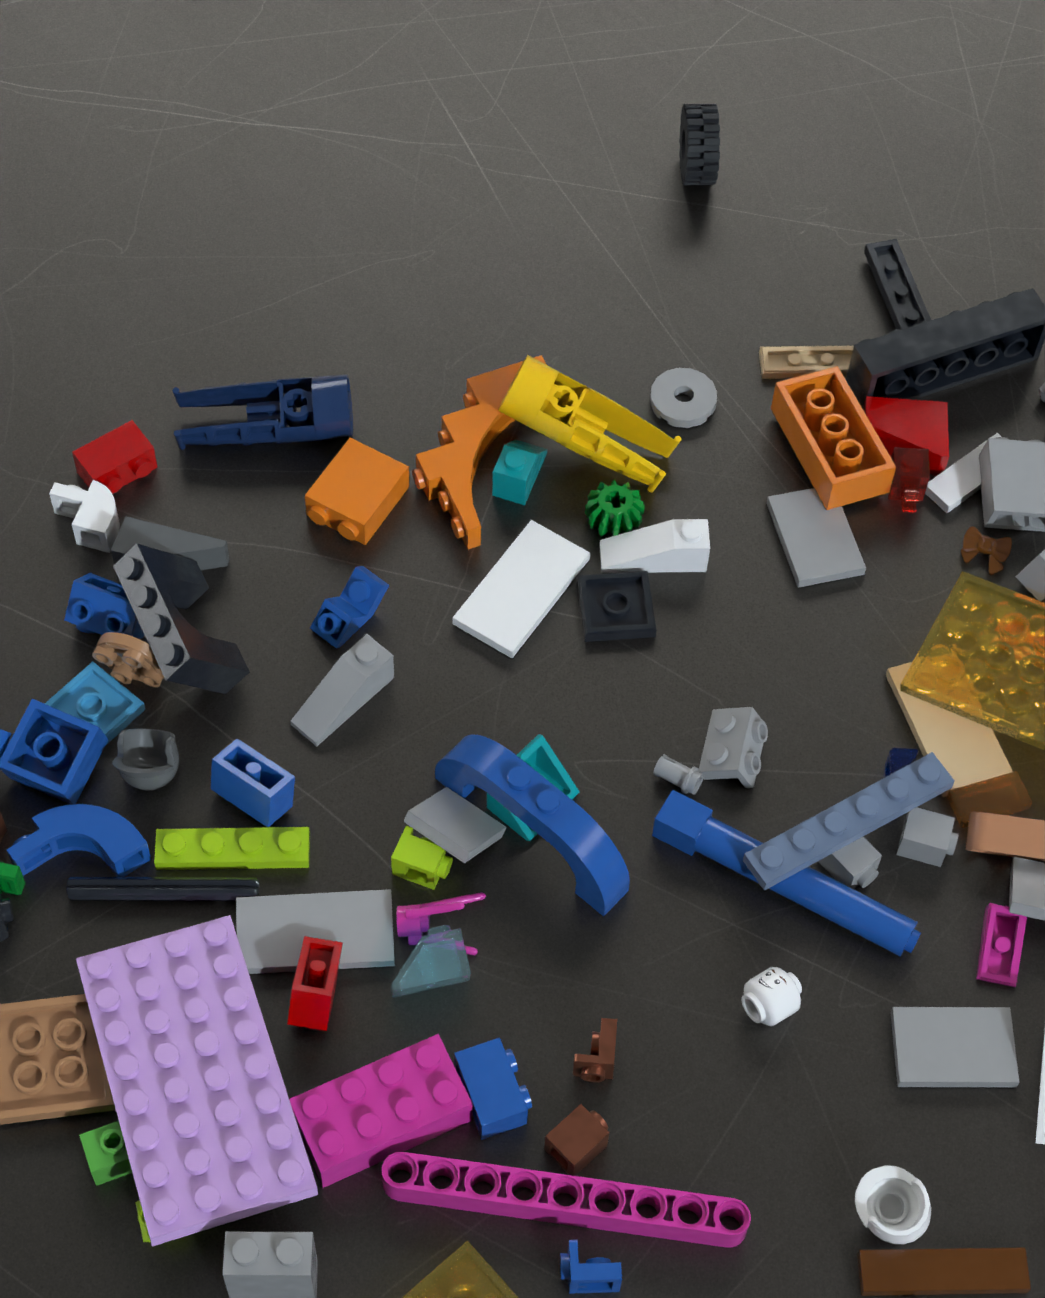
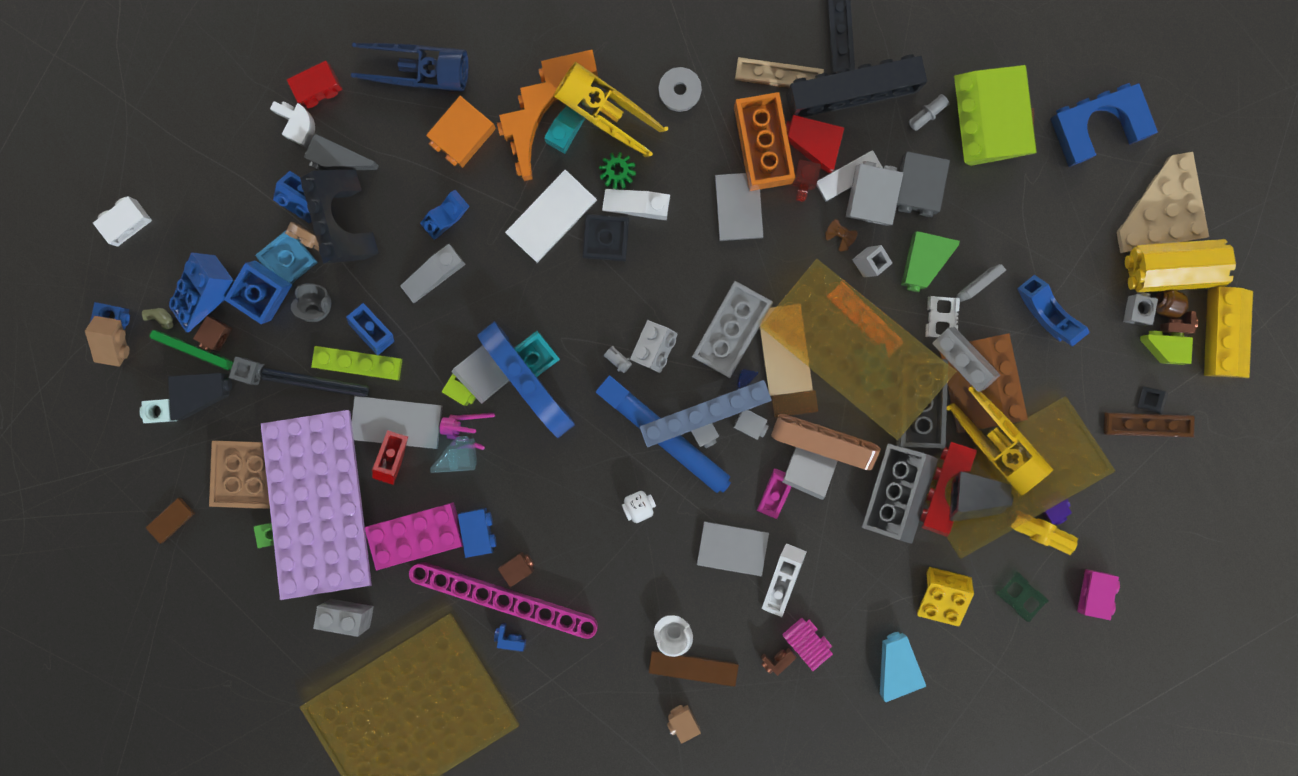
camera: 15 degrees right, 30 degrees up
blue arch [7,804,151,877] -> none
copper bracket [573,1018,617,1082] -> none
none -> dark grey brick [229,357,265,385]
none -> light grey tile [692,281,773,378]

